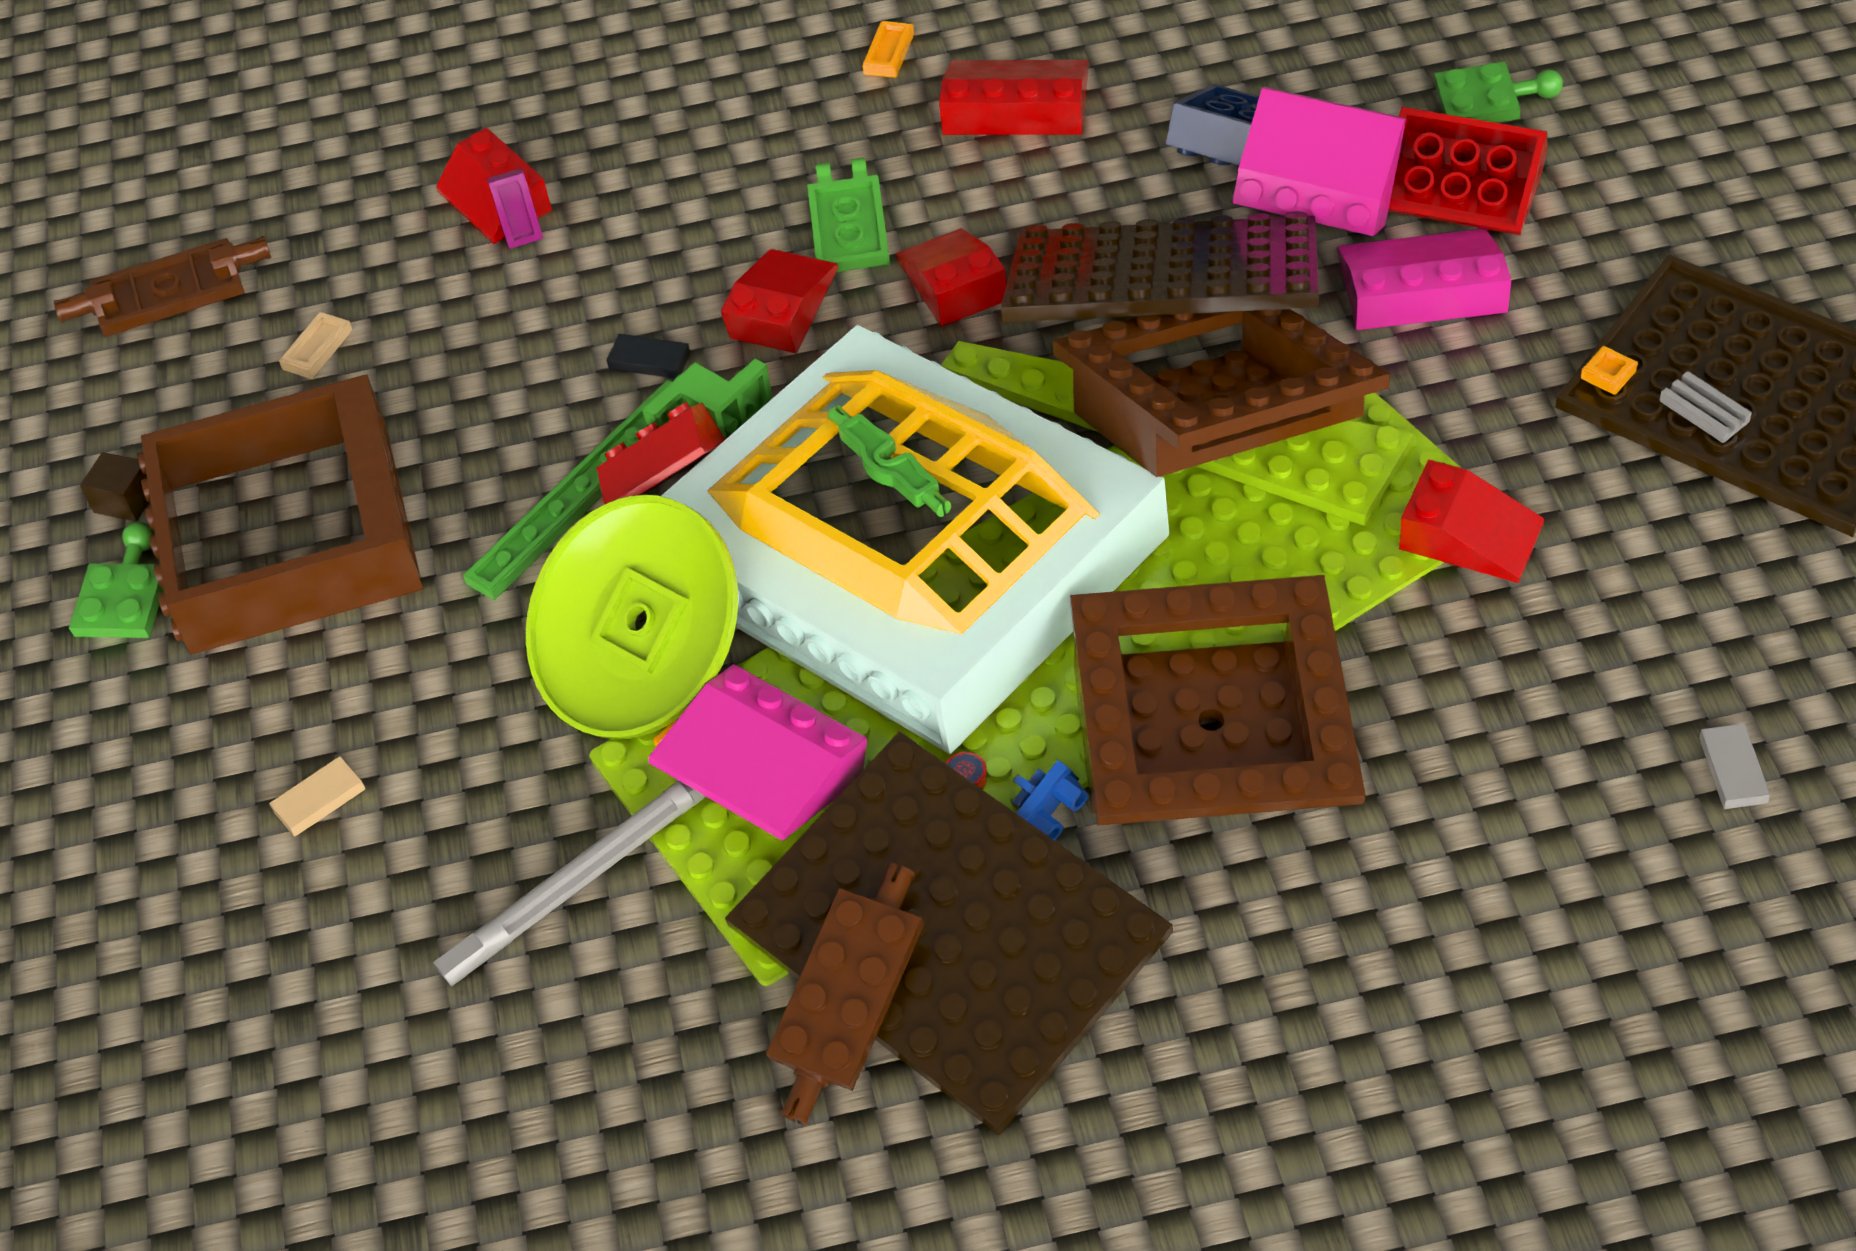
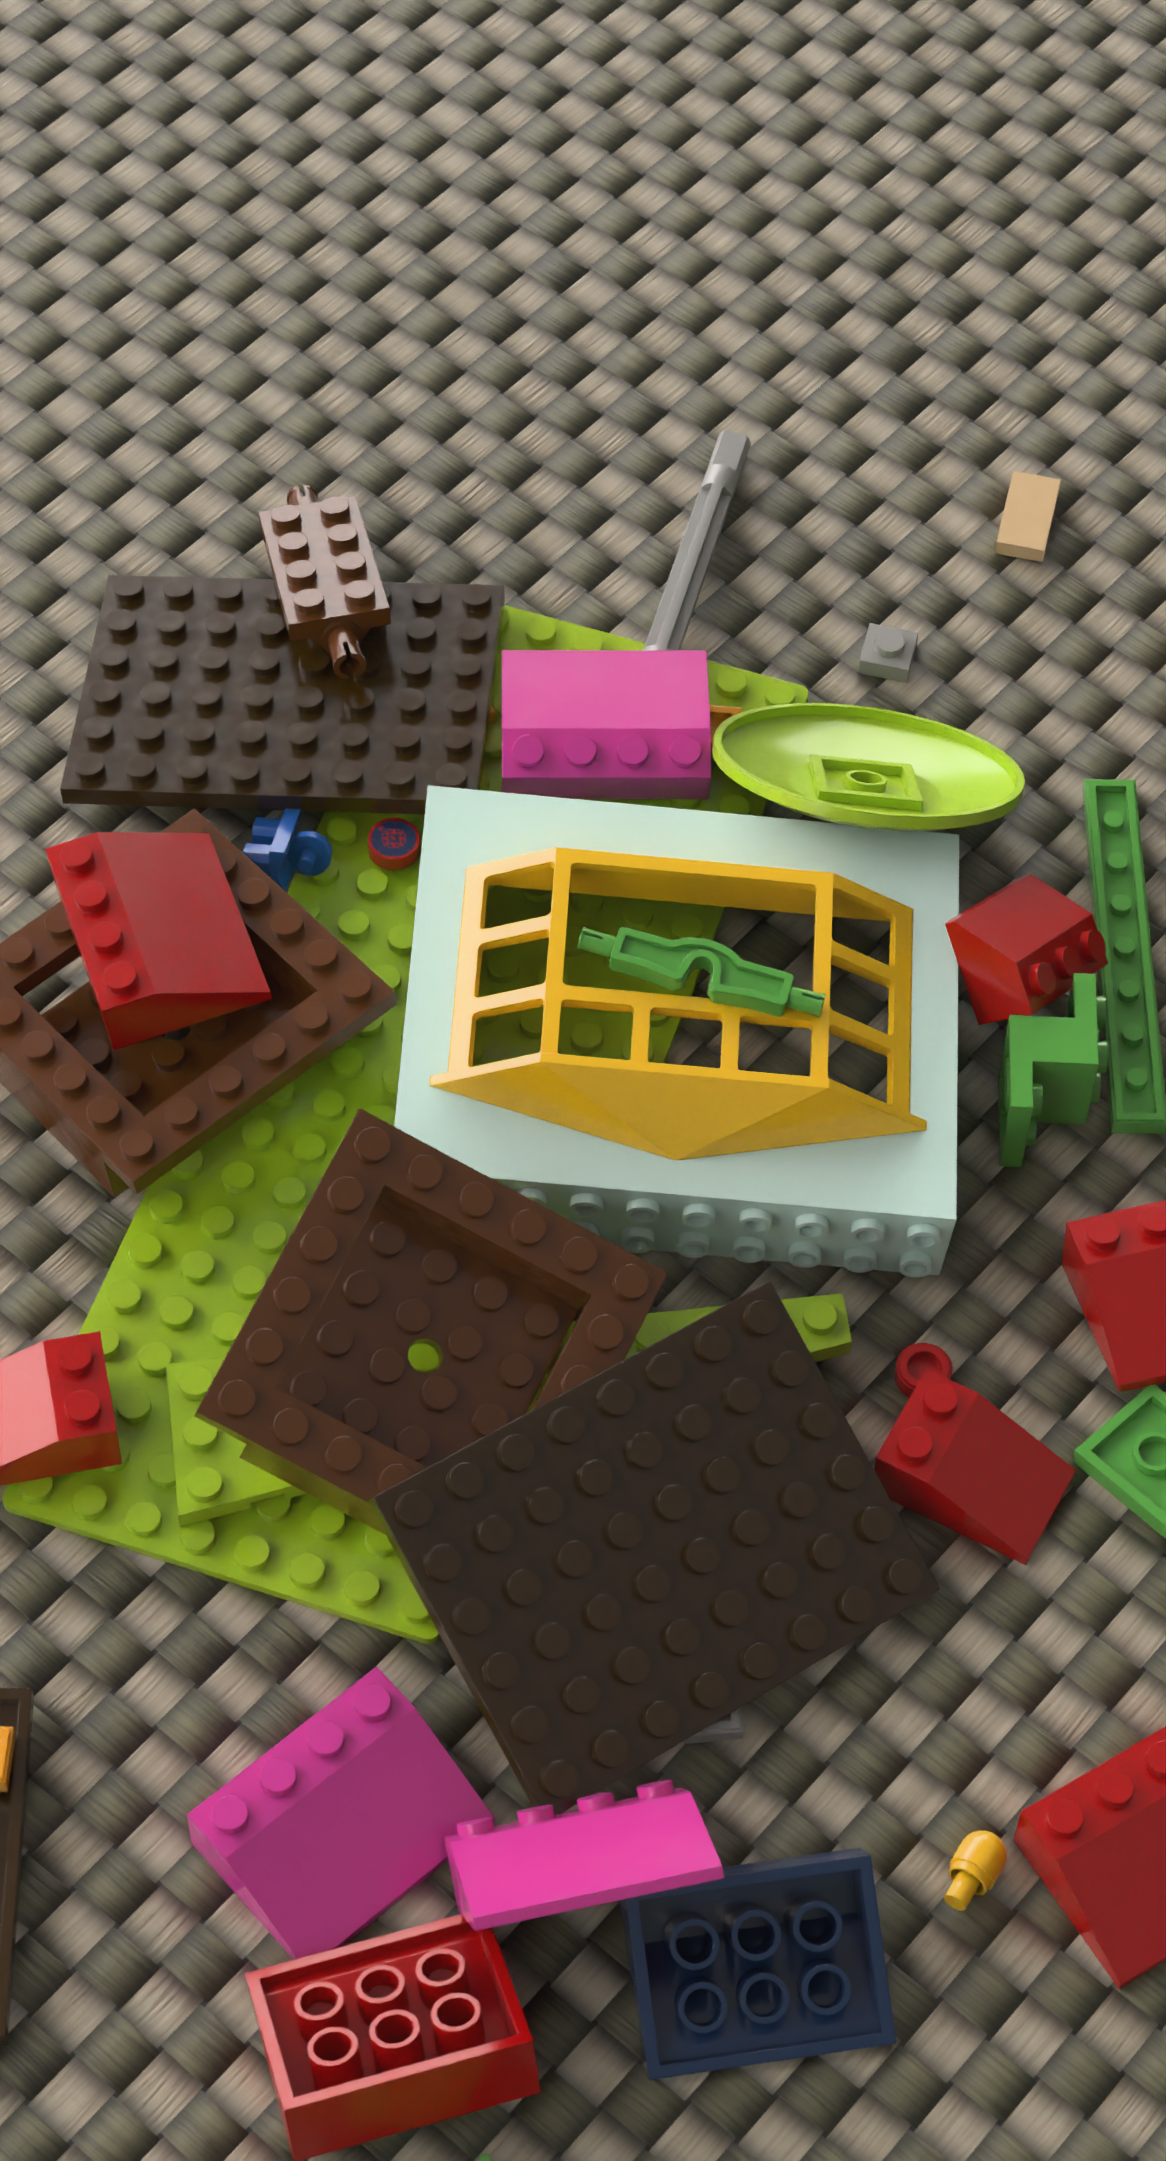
camera: 135 degrees right, 5 degrees up
none -> red slope [45,832,272,1050]
none -> light grey plate [858,623,919,683]
none -> red tile [894,1343,953,1398]
none -> yellow cylinder [944,1830,1007,1911]

